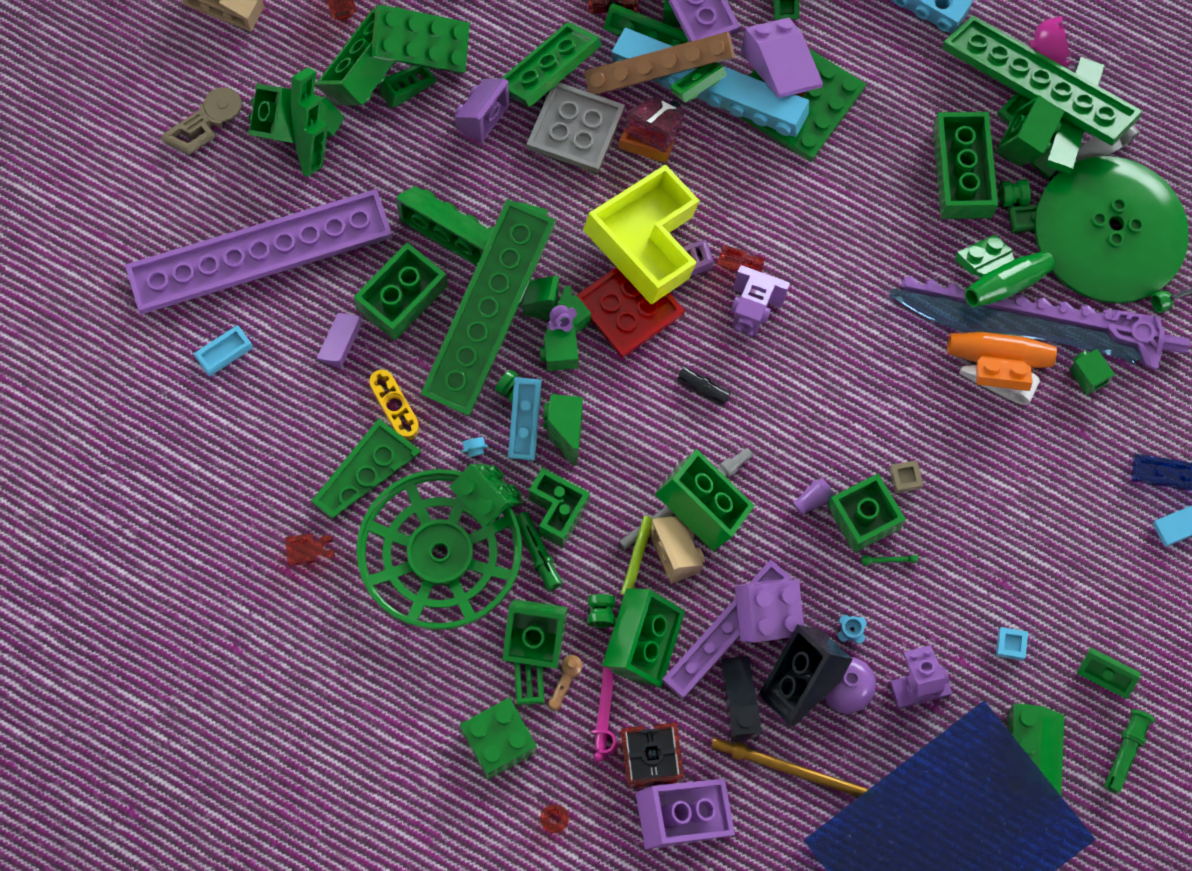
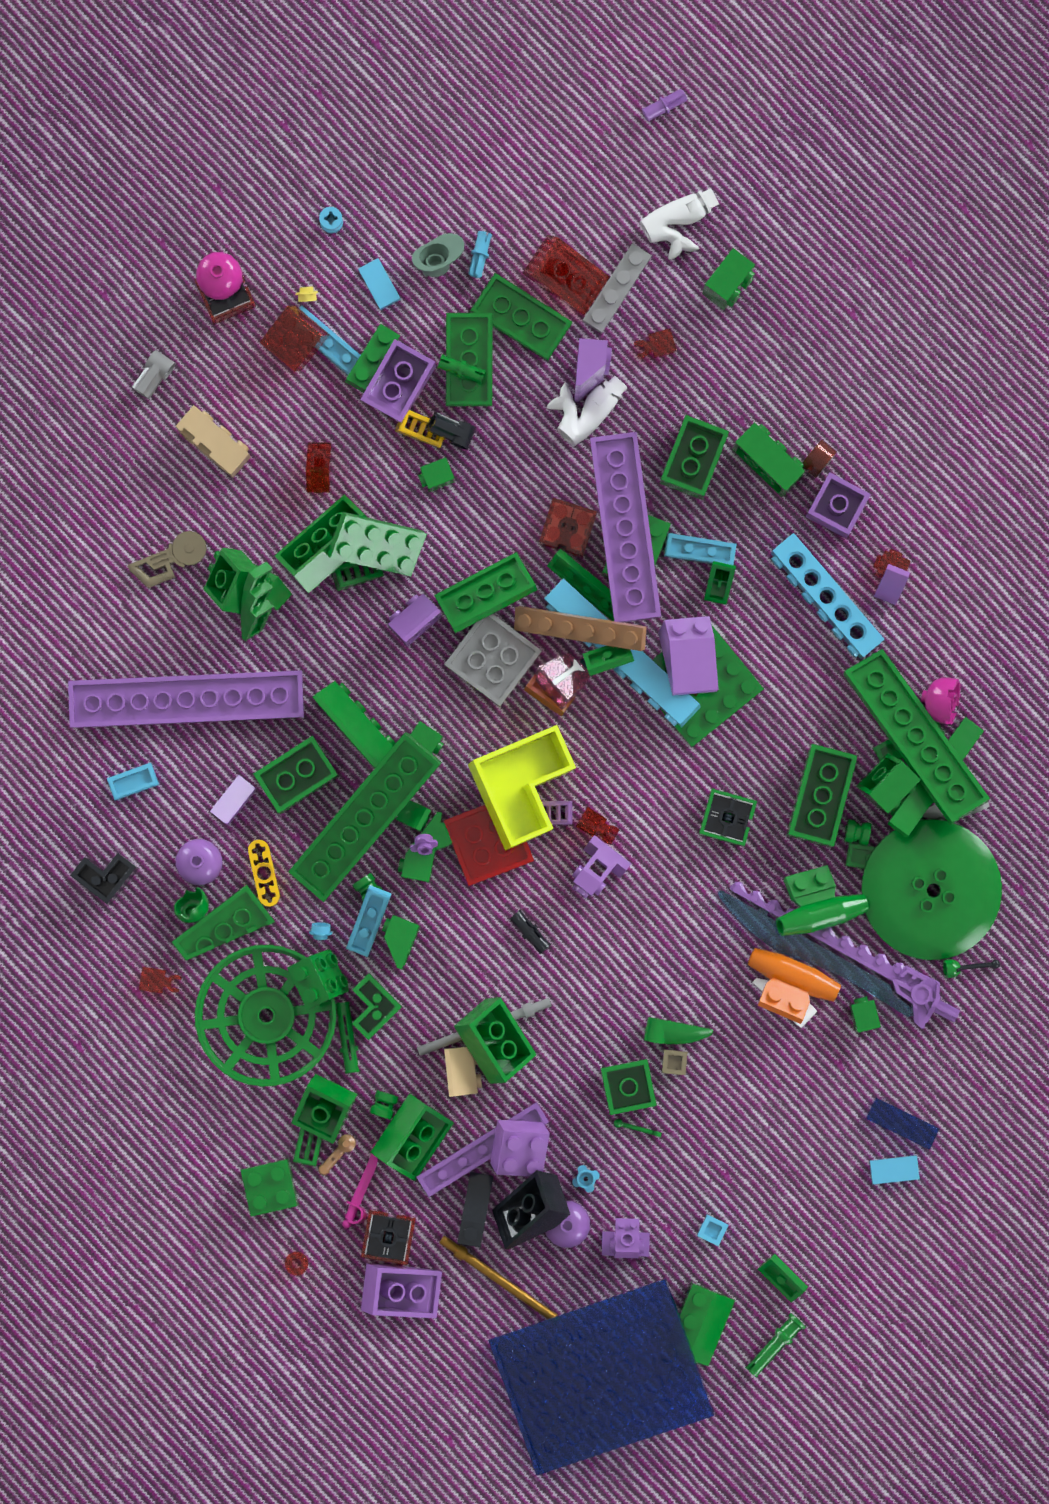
camera: 15 degrees right, 15 degrees up
lime bar [621,516,654,595] -> none
medium lavender cone [793,478,835,515] -> none
none -> black brick [70,853,139,905]
none -> green hair [174,887,209,923]
none -> medium lavender cylinder [176,839,223,885]
none -> green piece [644,1017,713,1044]
none -> piece [698,789,757,847]

